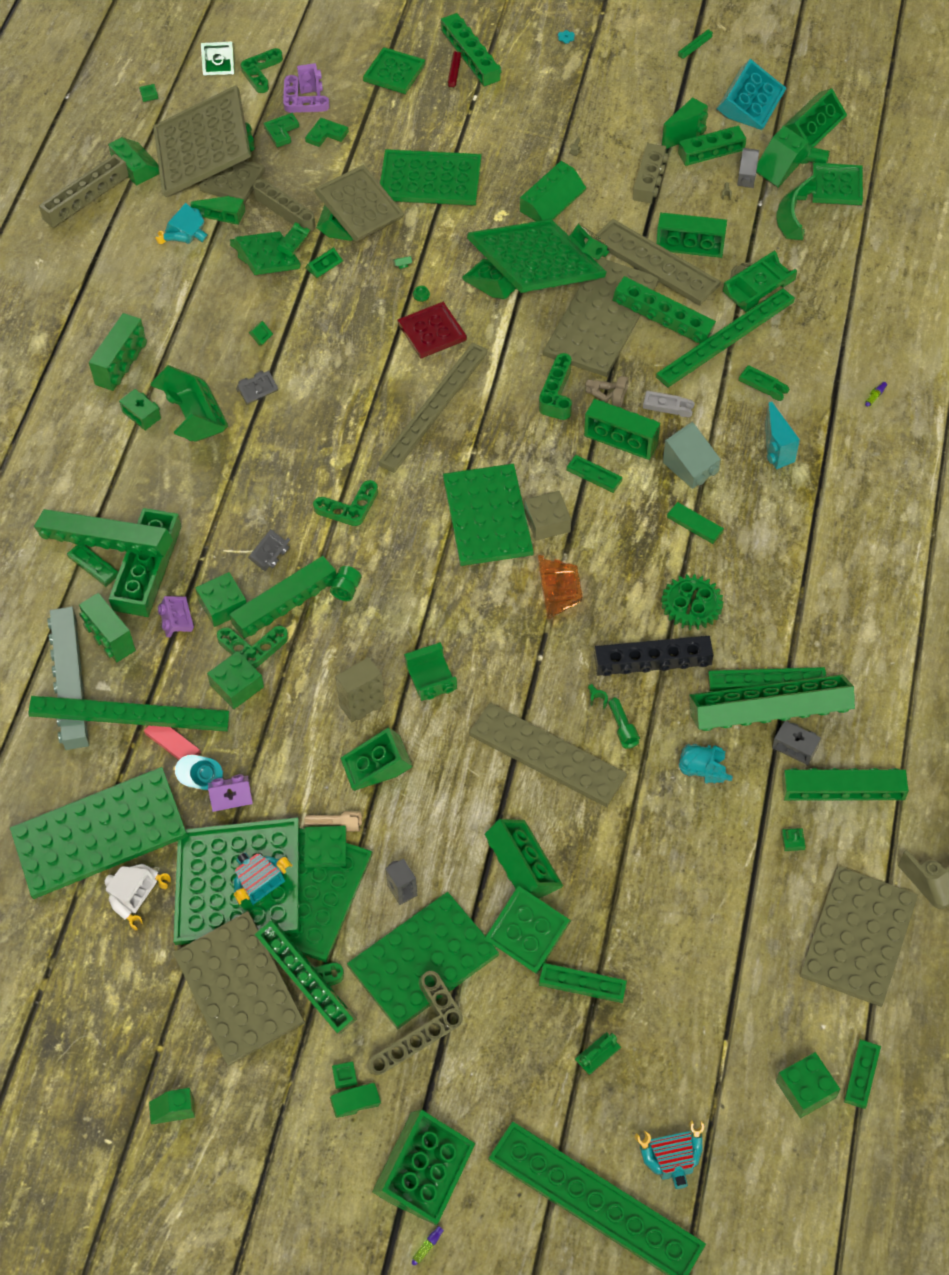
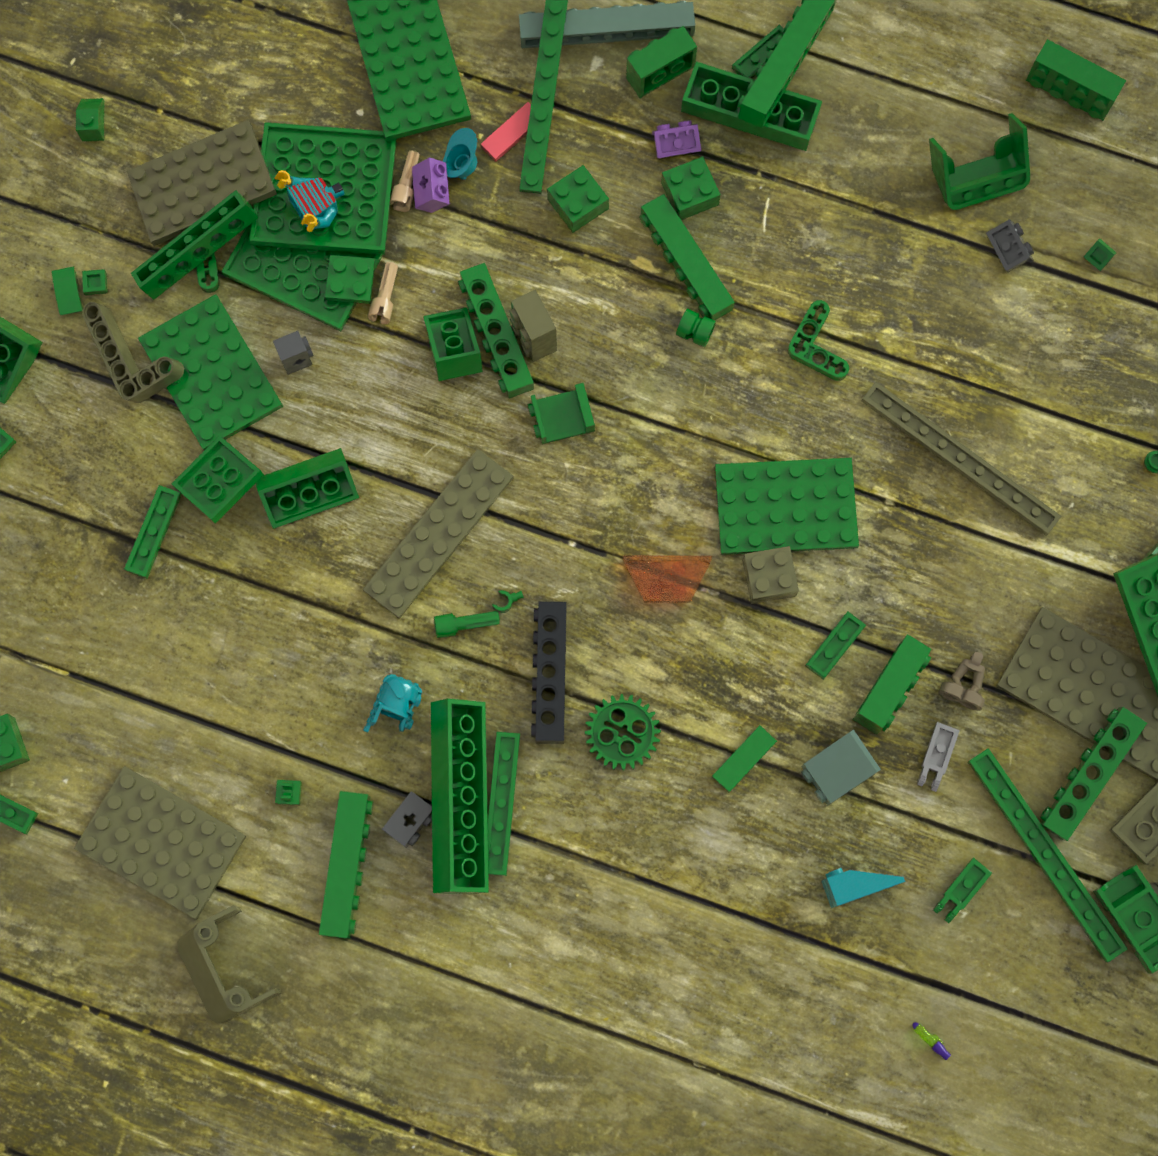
camera: 95 degrees right, 20 degrees up
white torso [105,864,171,930] -> none
green brick [119,389,161,431] -> none
green beam [217,626,289,668] -> none
dark grey bracket [248,529,291,571] -> none
dark red plate [397,301,467,359] -> none
green beam [539,353,572,420] -> none
green hinge [575,1032,621,1075] -> none
none -> tan piece [390,150,420,212]
none -> green brick [458,263,534,399]

